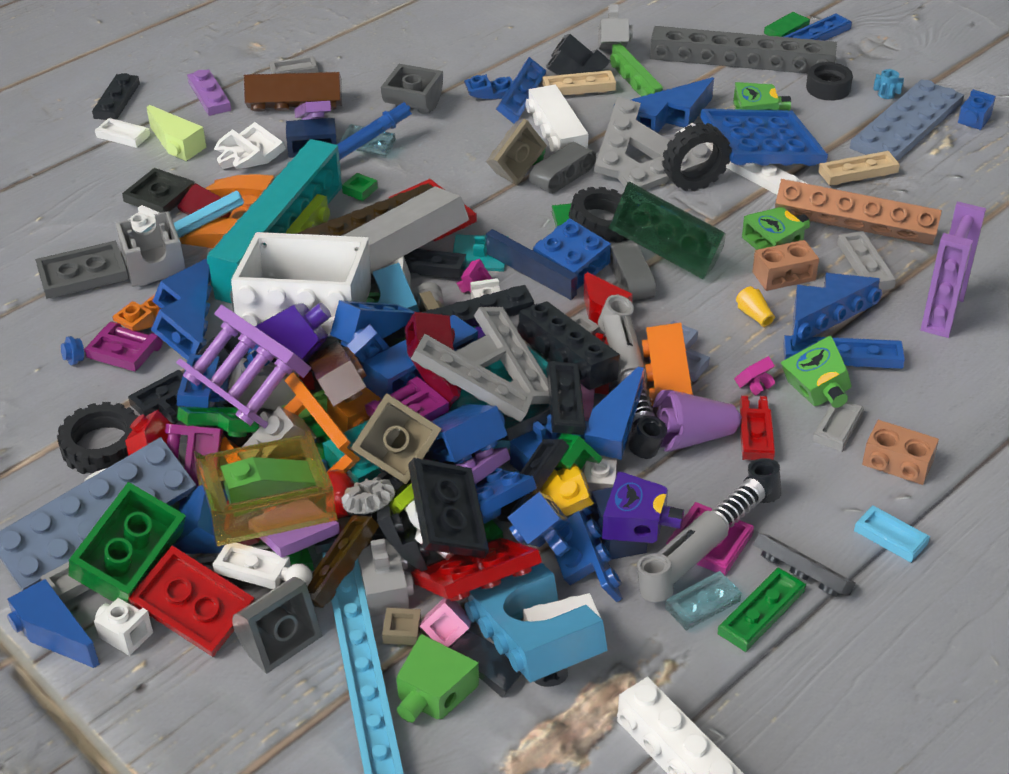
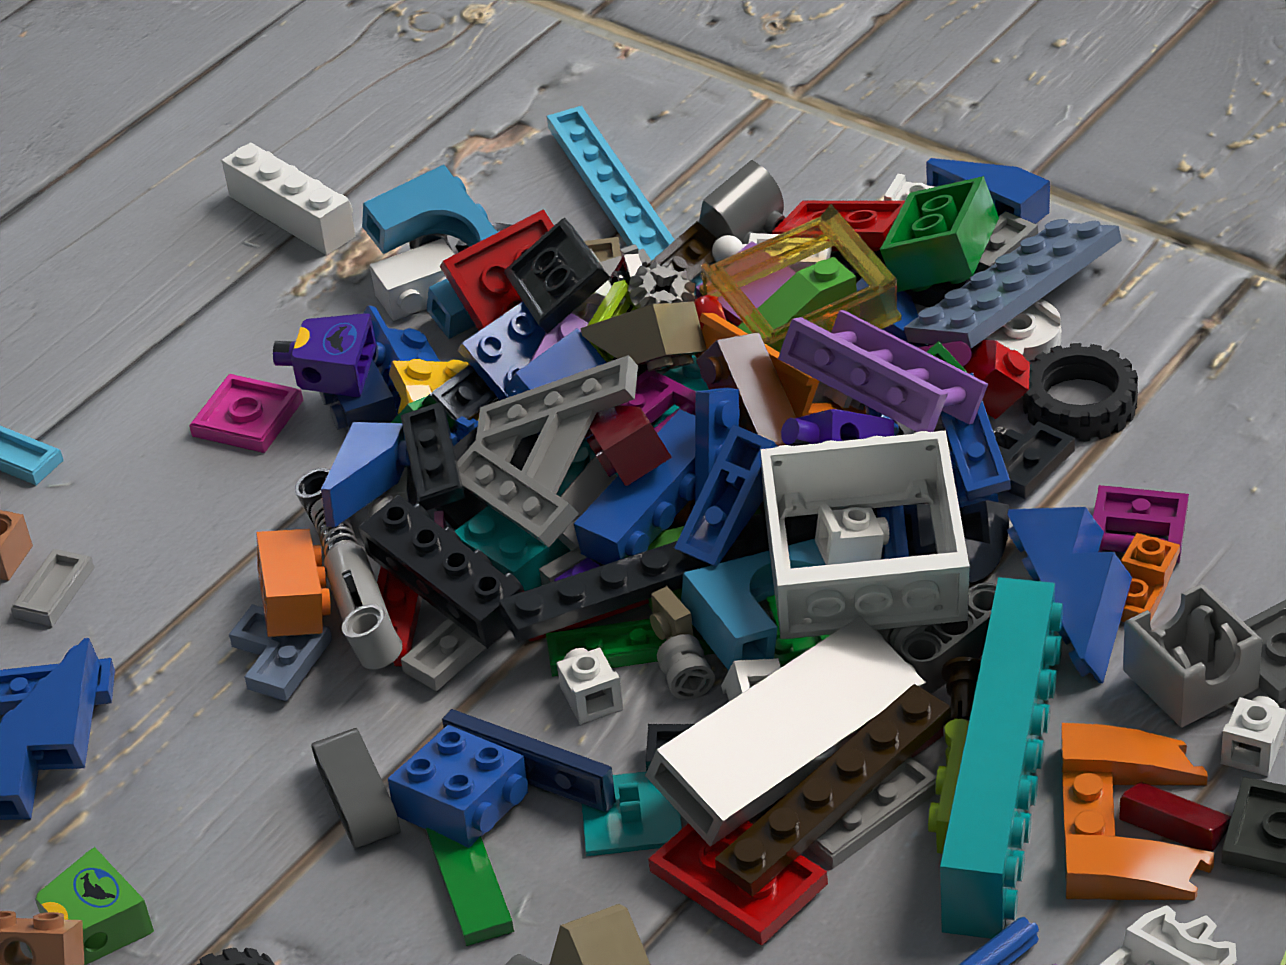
camera: 175 degrees right, 0 degrees up
blue plate [61,336,84,365] -> none
medium azure axle [174,191,244,238] -> none
green plate [342,173,378,201] -> none
bright green torso [396,634,479,723] -> none
dark pink tile [456,259,492,293] -> none
blue brick [507,492,571,557] -> none
black tyre [568,187,641,243] -> none
red slope [584,272,633,325] -> none
clear green slope [609,181,726,279] -> none
light grey piece [637,458,781,602] -> none
medium lavender cone [653,390,741,452] -> none
clear light blue plate [665,571,742,631] -> none
green tile [717,567,806,652] -> none
dark pink tile [734,356,775,395] -> none
yellow cone [736,286,775,327] -> none
red hinge [740,395,775,460] -> none
nougat brick [752,240,819,291] -> none
plate [753,533,856,597] -> none
bright green torso [781,335,852,408] -> none

